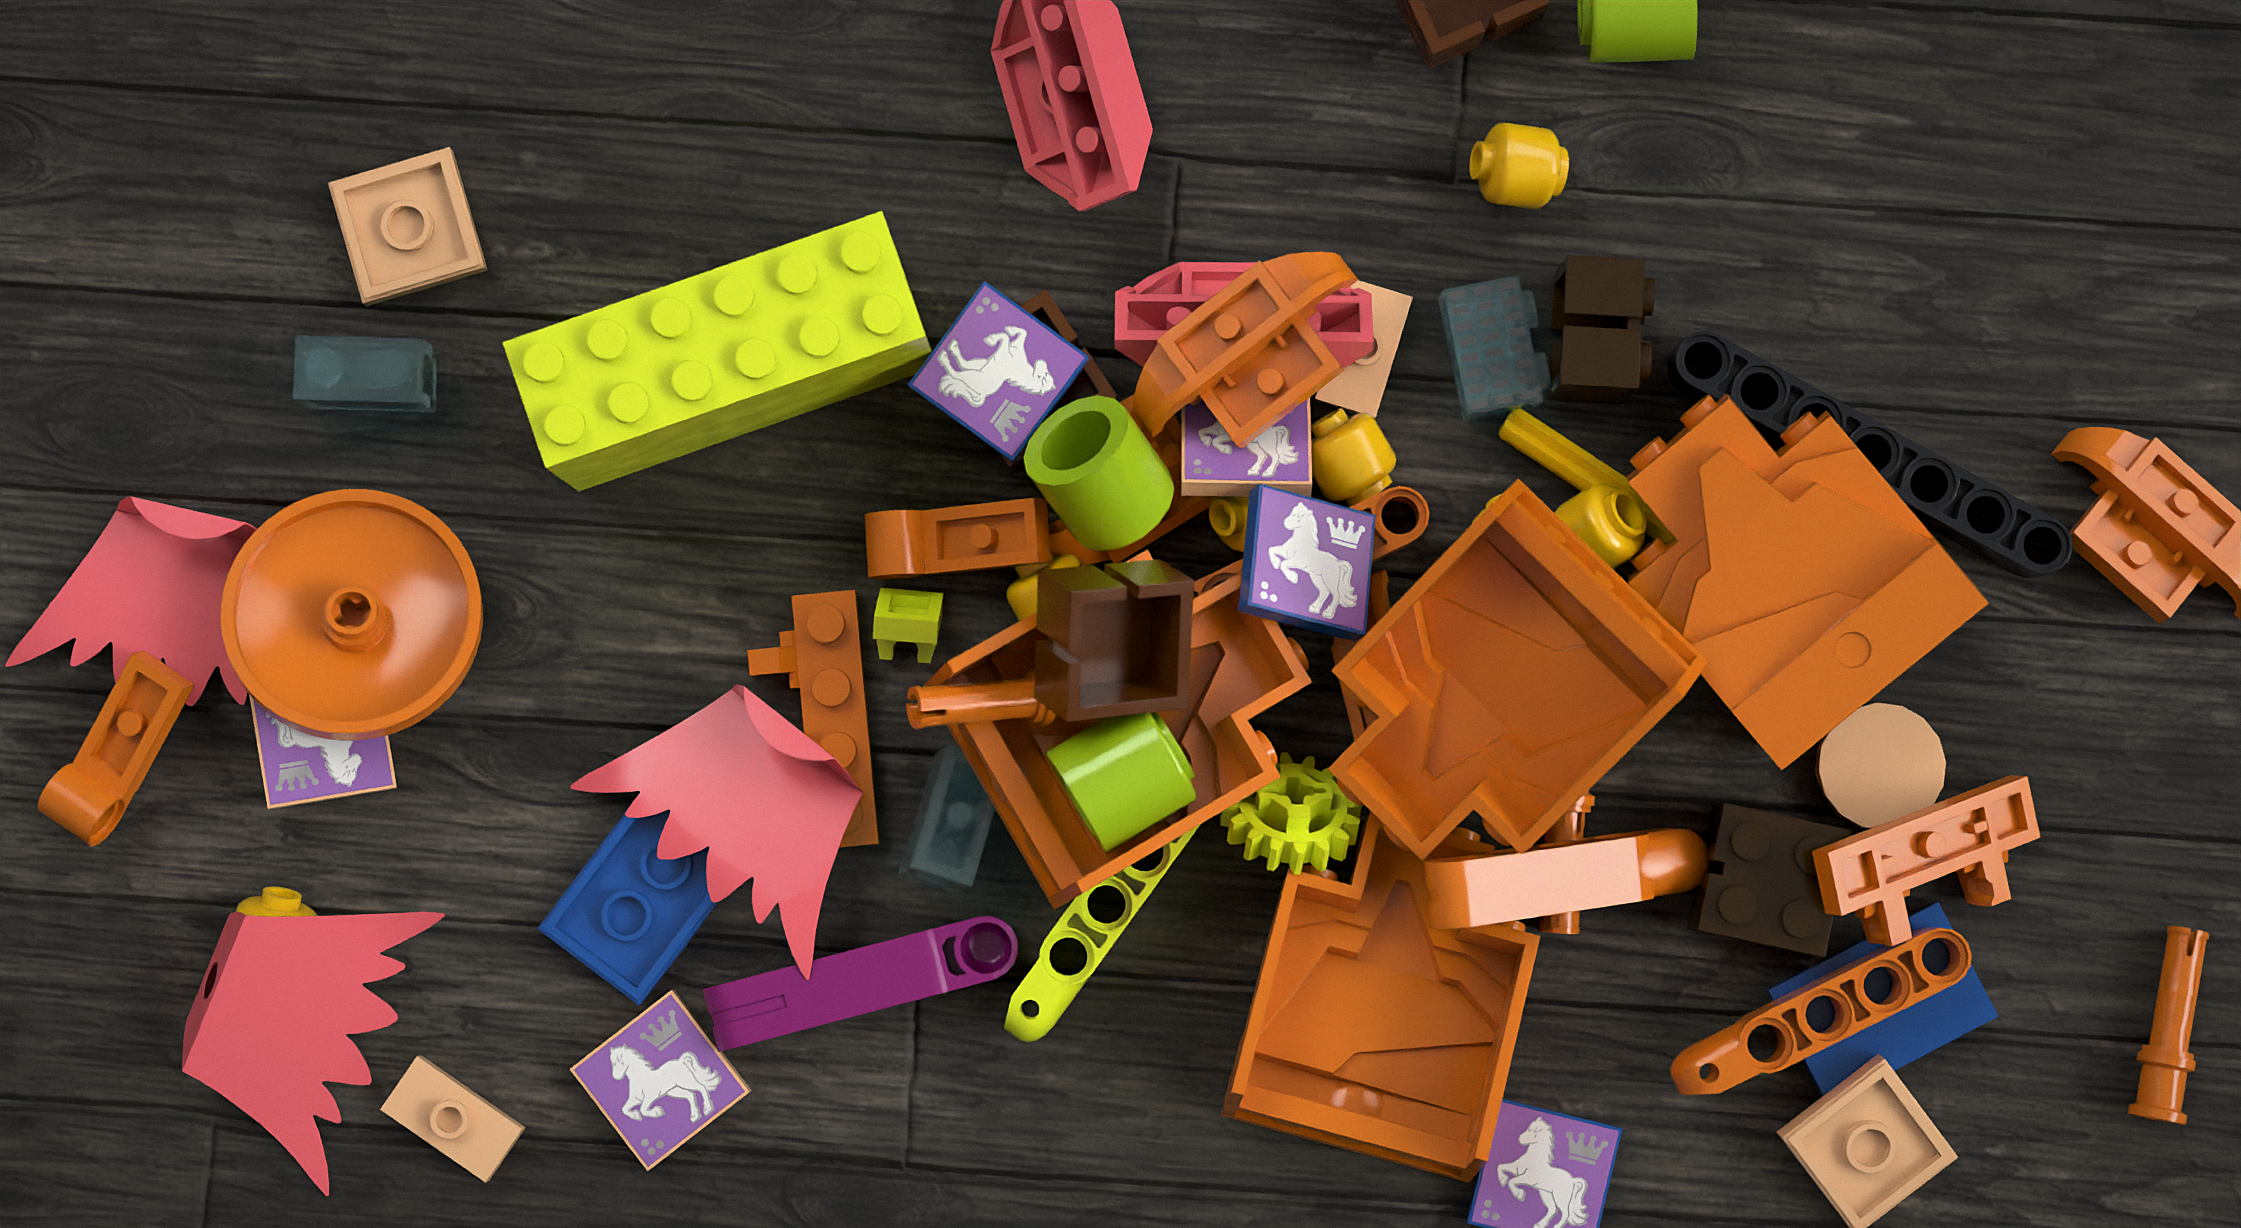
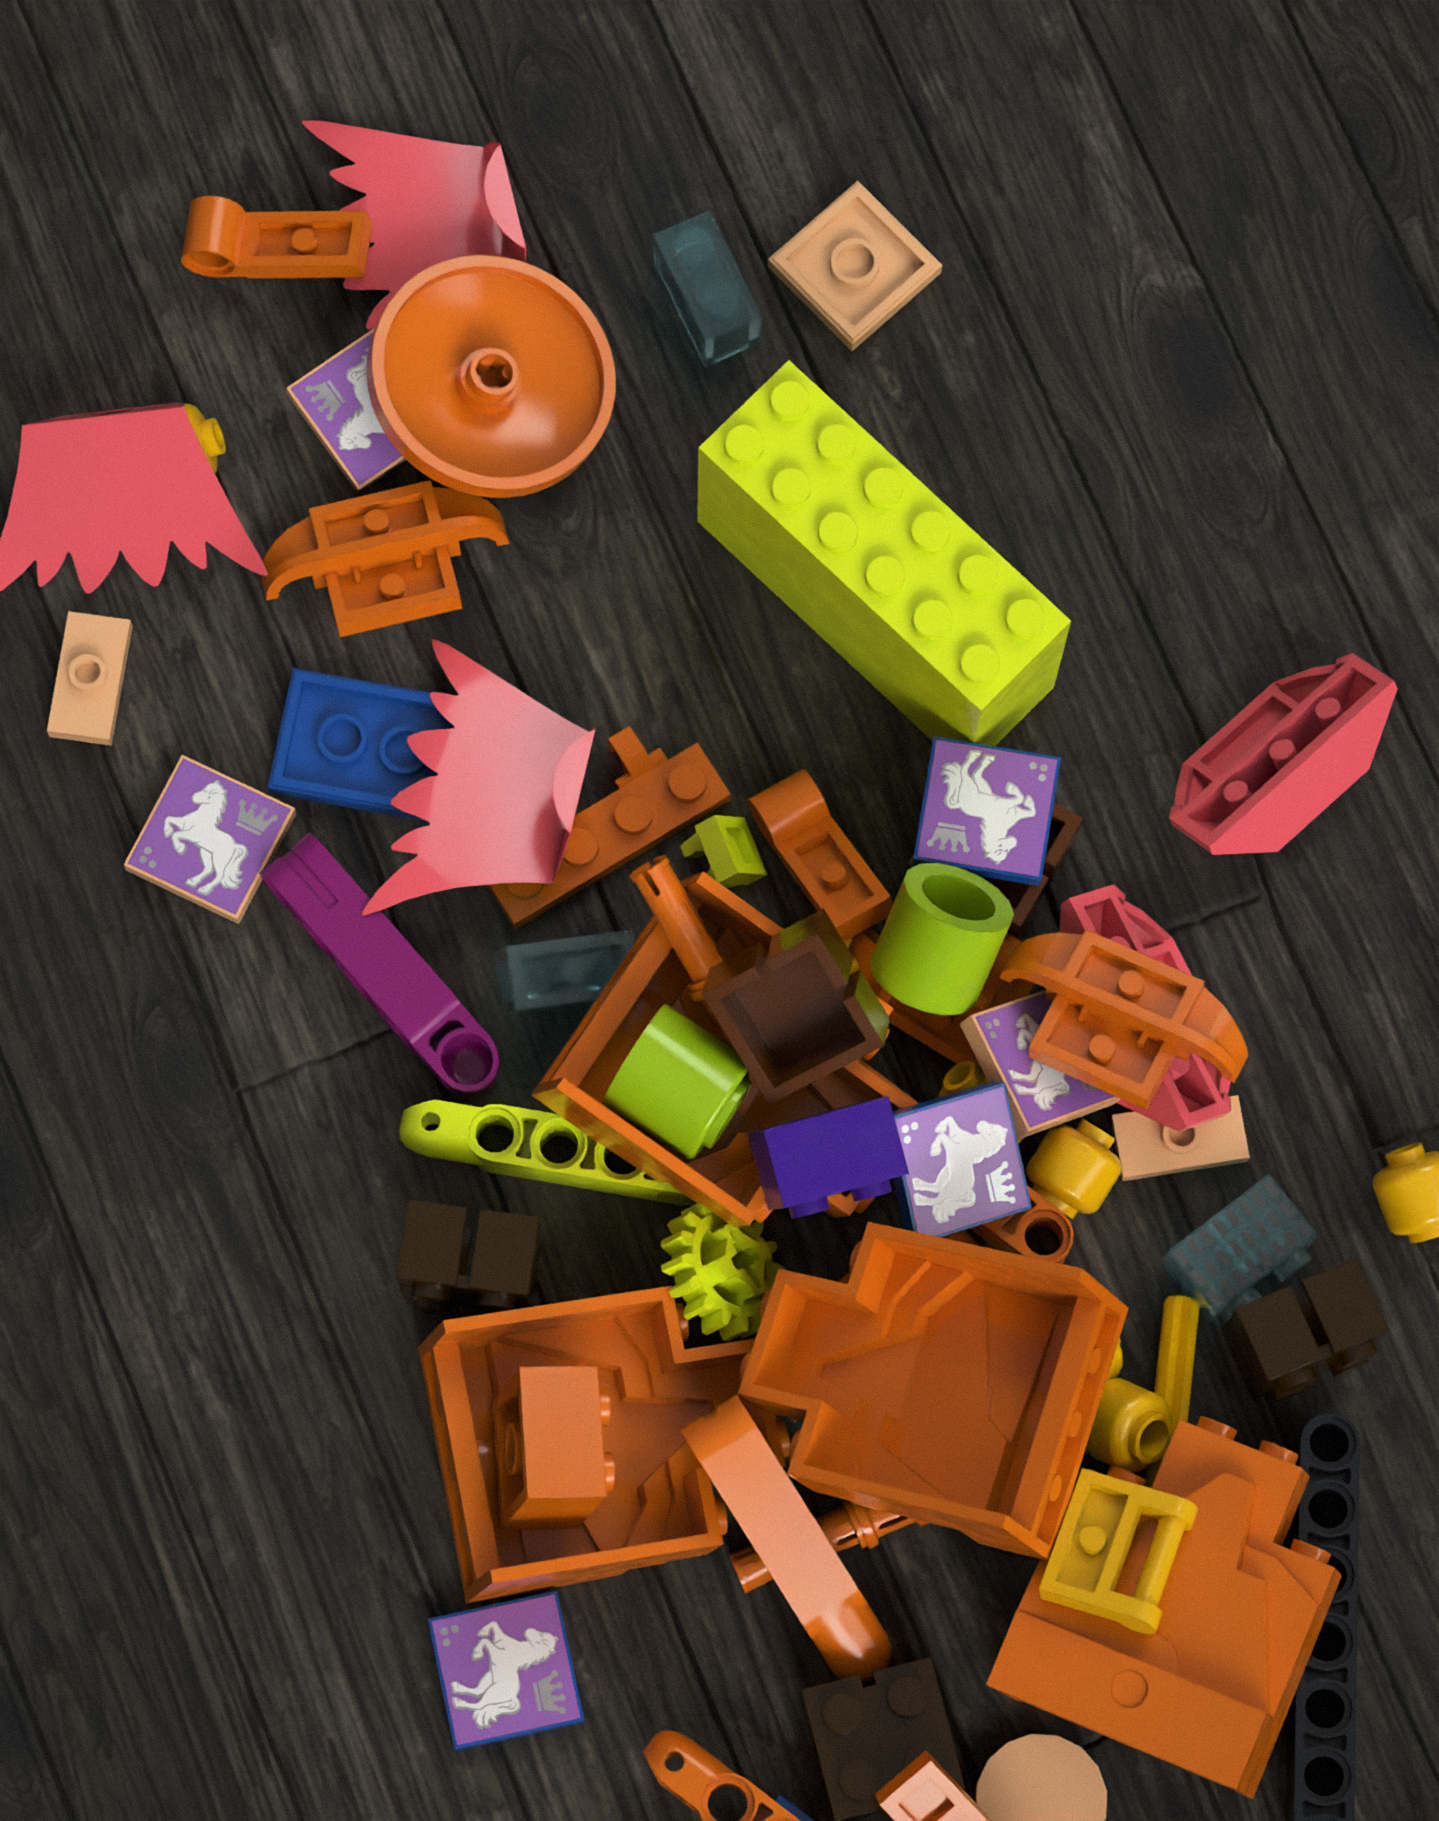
camera: 60 degrees right, 10 degrees down
none -> orange plate [260,480,510,637]
none -> dark brown piece [396,1200,543,1315]
none -> orange brick [492,1366,615,1530]
none -> dark purple brick [748,1096,909,1219]
none -> yellow plate [1039,1468,1198,1634]

